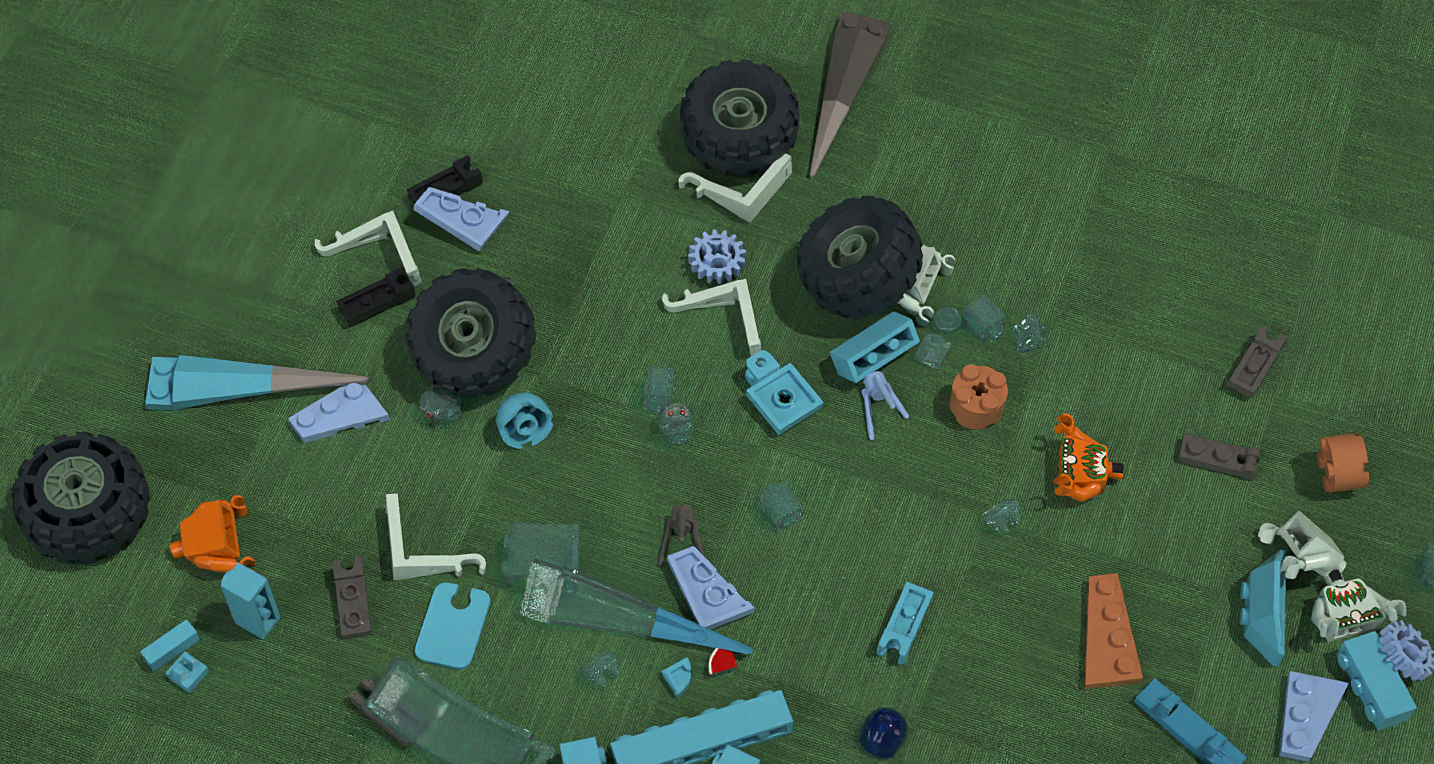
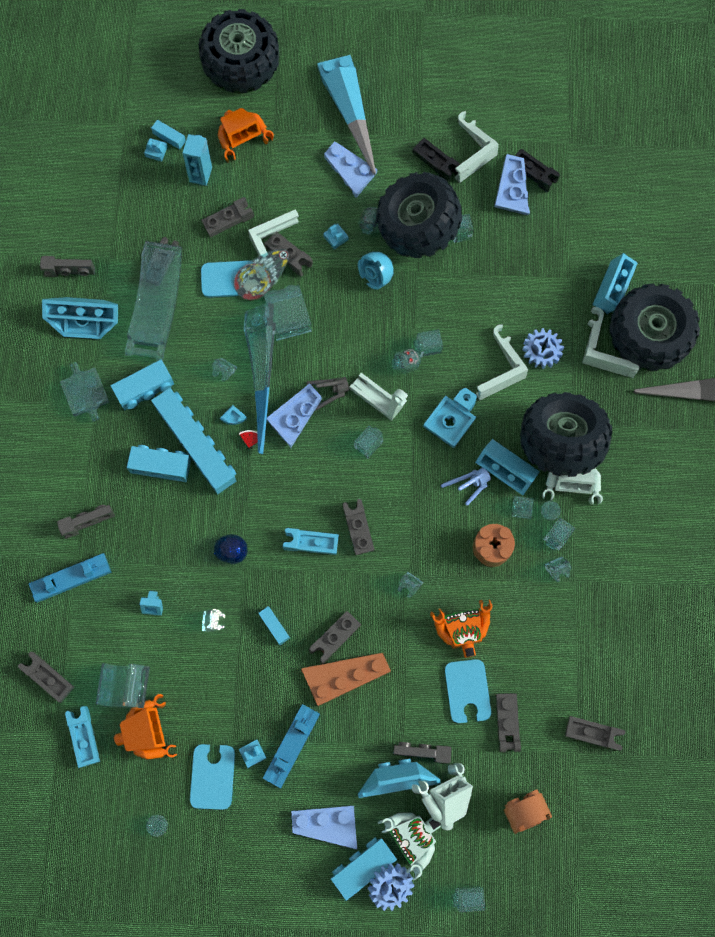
camera: 70 degrees right, 15 degrees up
none -> clear light blue shield [233,249,289,300]
none -> medium azure piece [258,606,290,645]
none -> dark grey plate [264,232,313,276]
none -> dark grey plate [308,611,361,664]
none -> medium azure tile [323,224,348,249]
none -> dark grey plate [342,499,375,556]
none -> light aqua hinge [349,373,408,421]
none -> dark grey plate [393,742,451,764]
none -> medium azure piece [445,659,491,723]
none -> medium azure brick [593,253,638,314]

